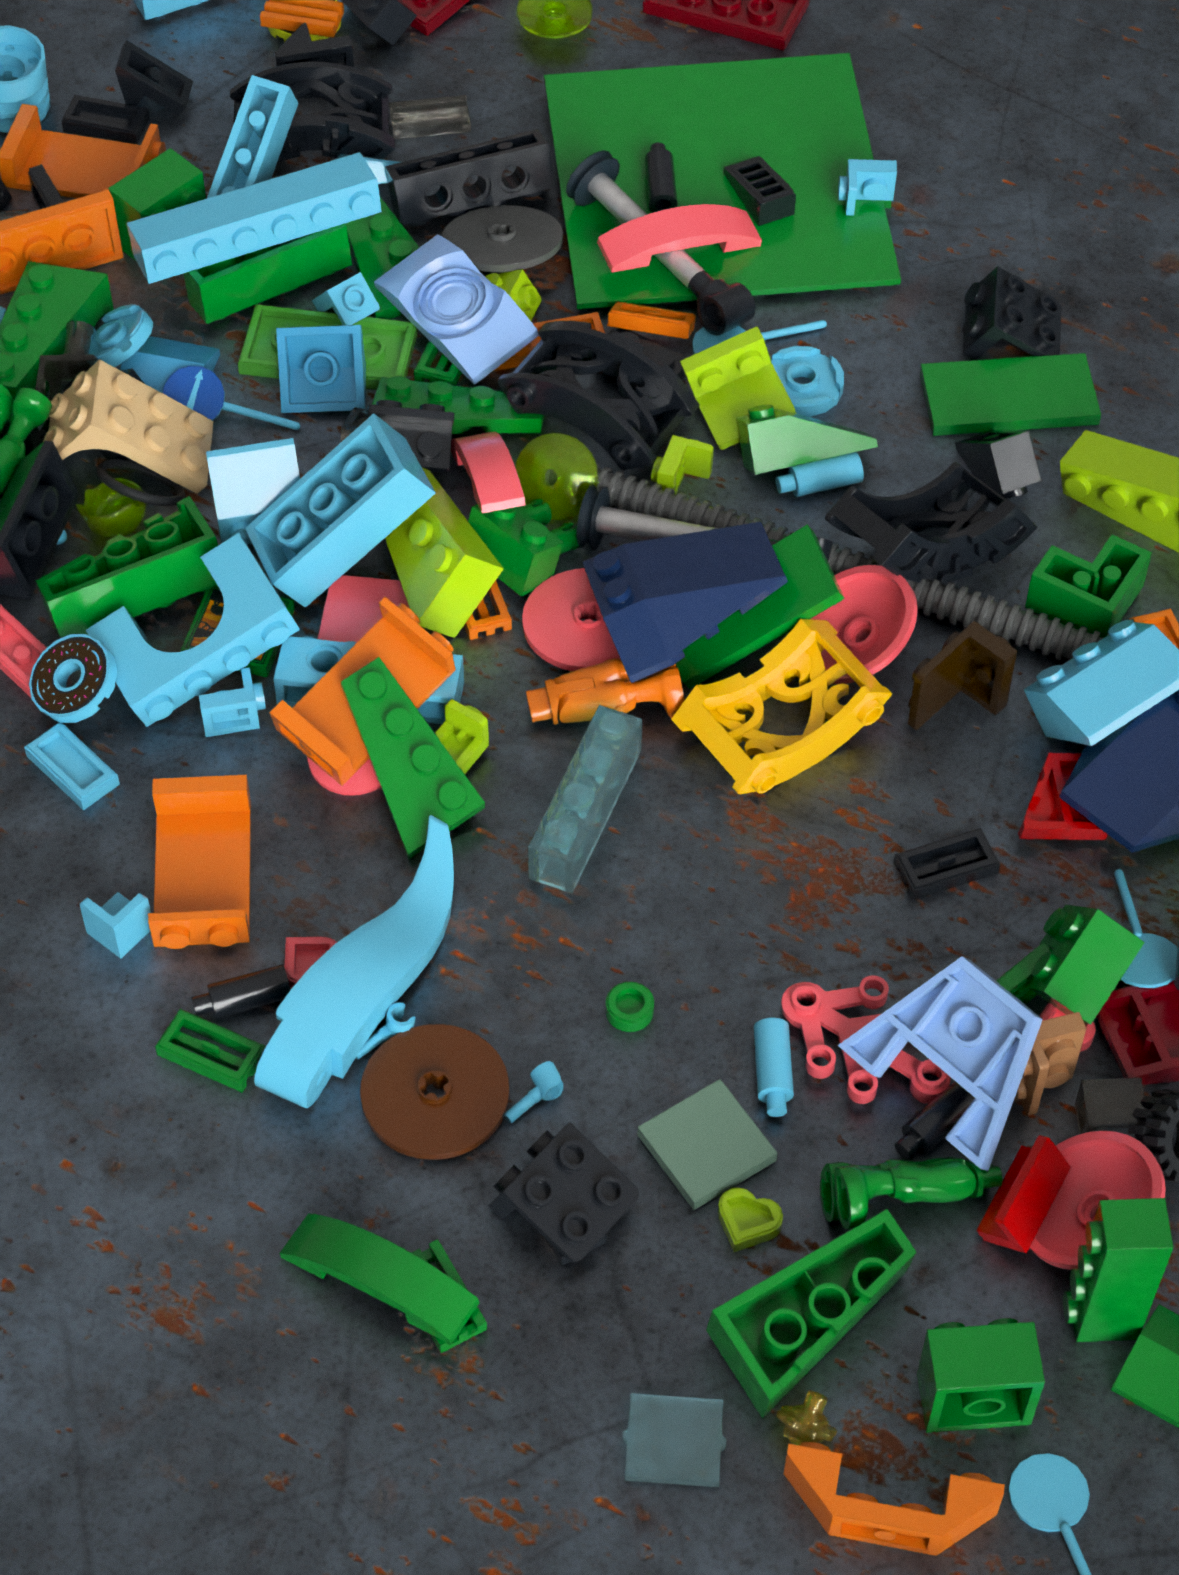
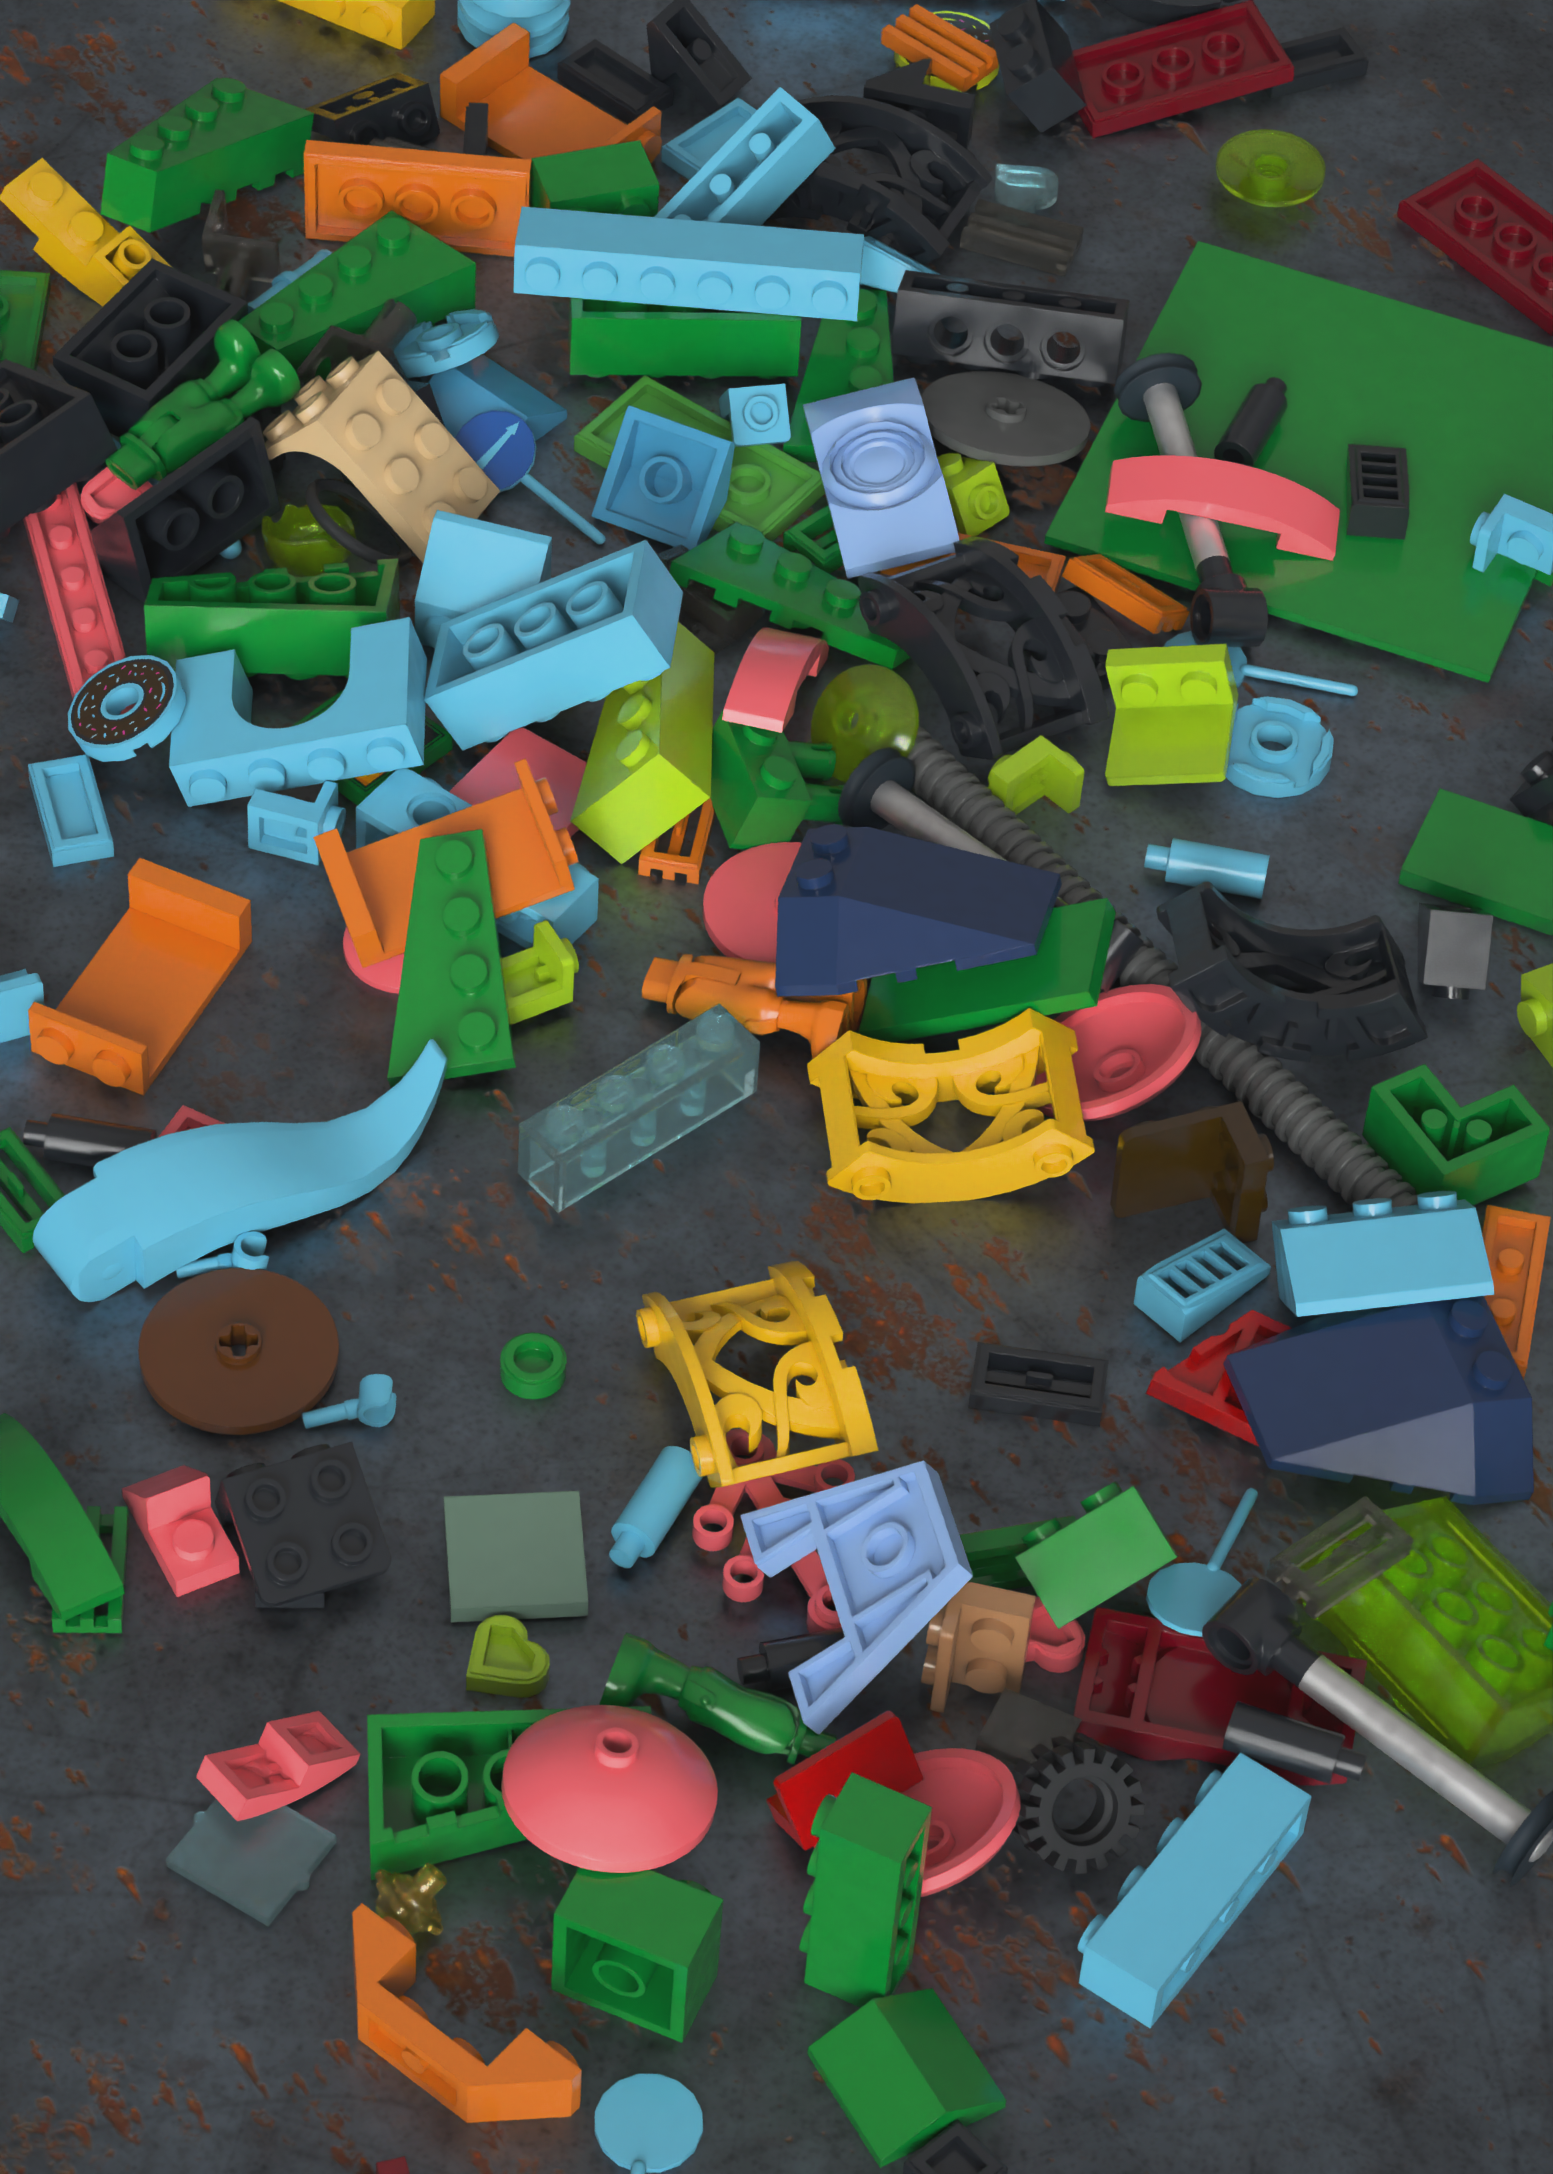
camera: 25 degrees right, 5 degrees down
black bracket [366,400,455,473] -> none
slope [736,405,878,475] -> none
none -> coral slope [122,1465,240,1597]
none -> coral slope [196,1711,361,1822]
none -> coral dish [501,1705,718,1873]
none -> yellow fence [636,1261,879,1488]
none -> medium azure tile [661,97,757,180]
none -> clear light blue tile [994,164,1059,222]
none -> medium azure slope [1133,1228,1271,1343]

